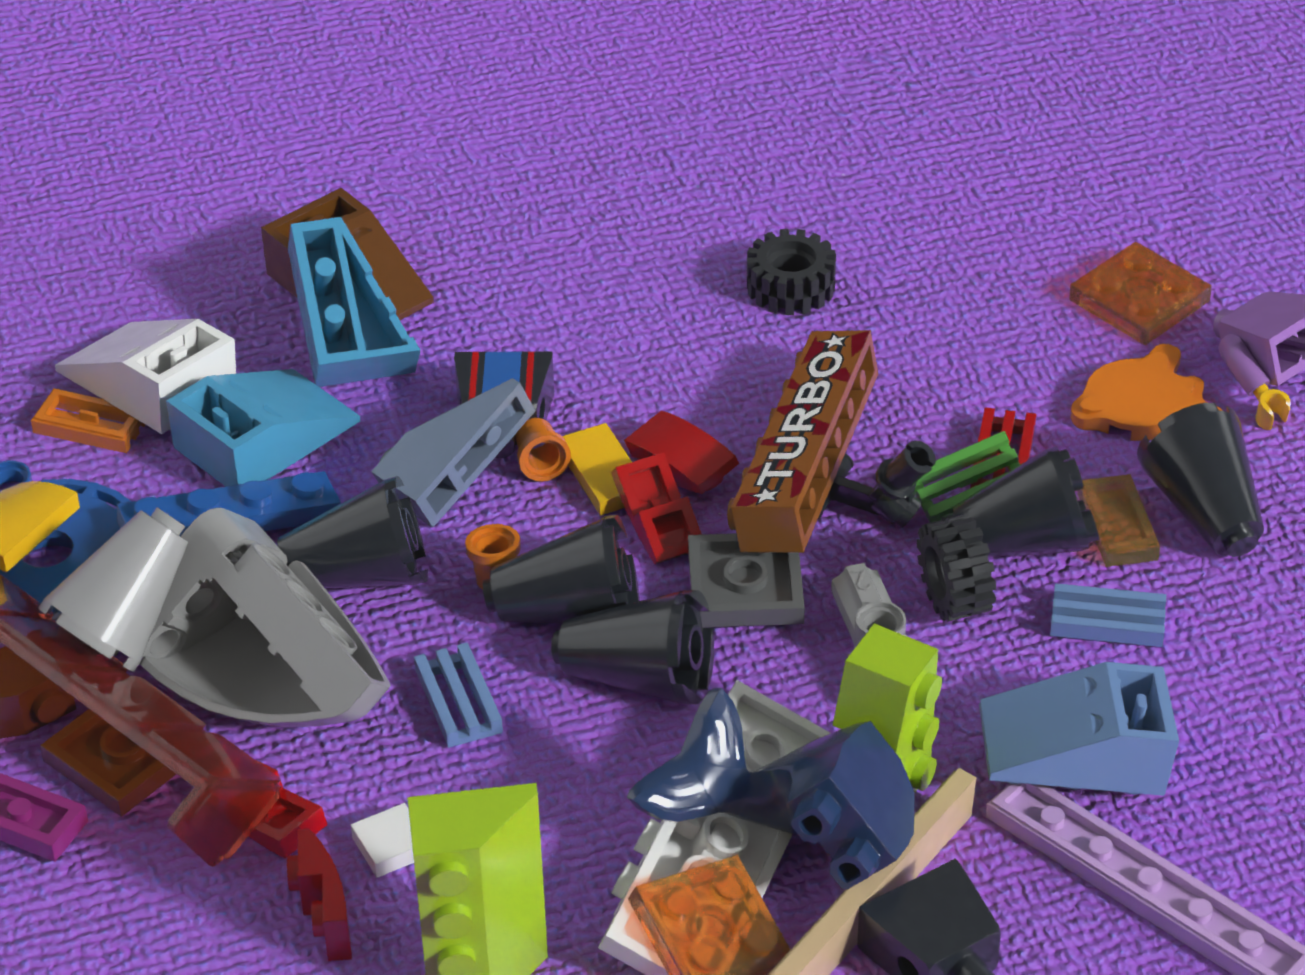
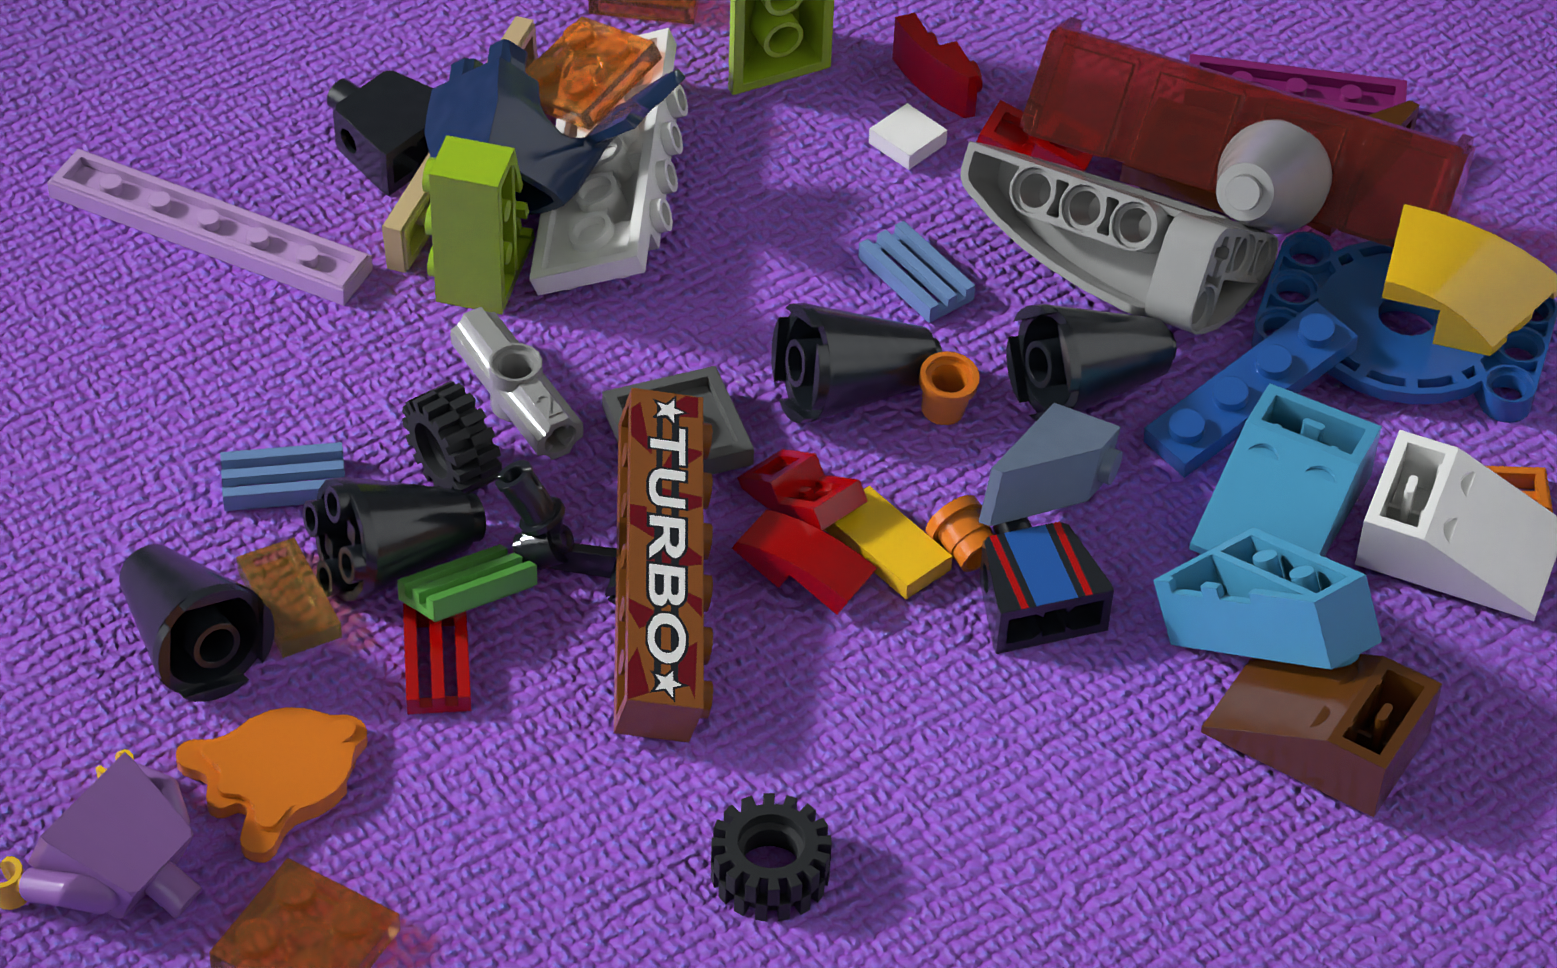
camera: 160 degrees right, 5 degrees up
black cone [551,590,714,705] -> none
medium blue slope [979,662,1179,796] -> none

